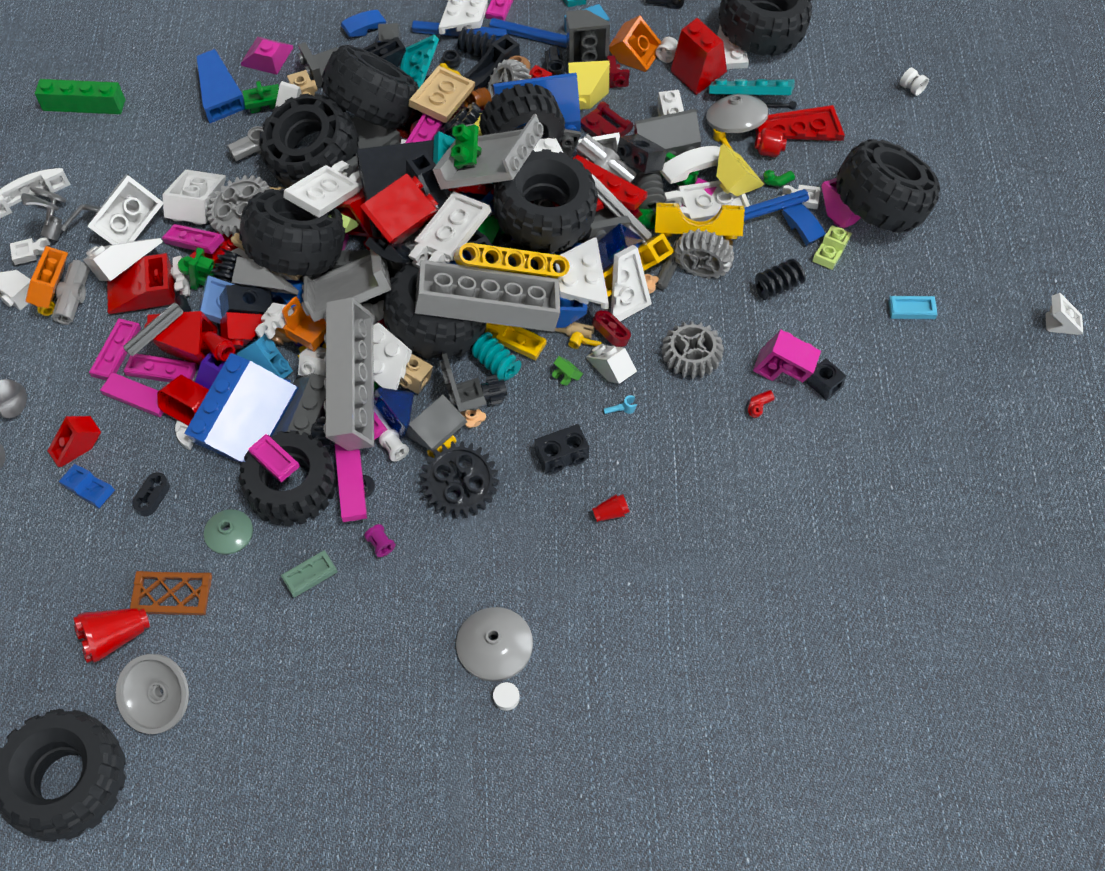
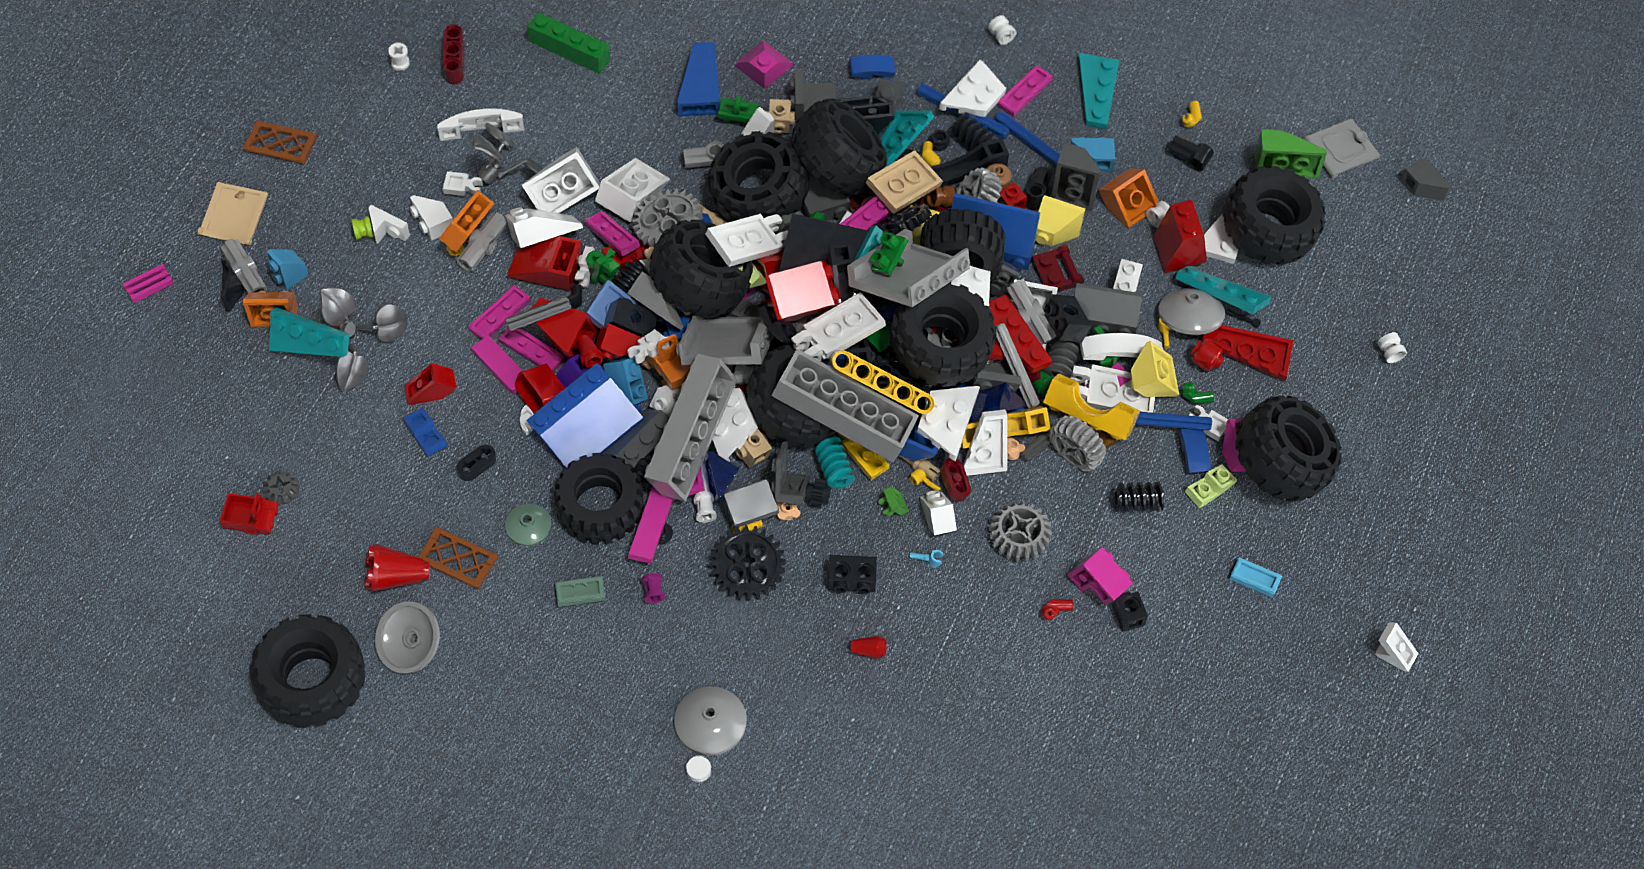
camera: 20 degrees right, 0 degrees up
dark pink tile [248,434,300,482] -> none
dark red bracket [607,55,630,88] -> none

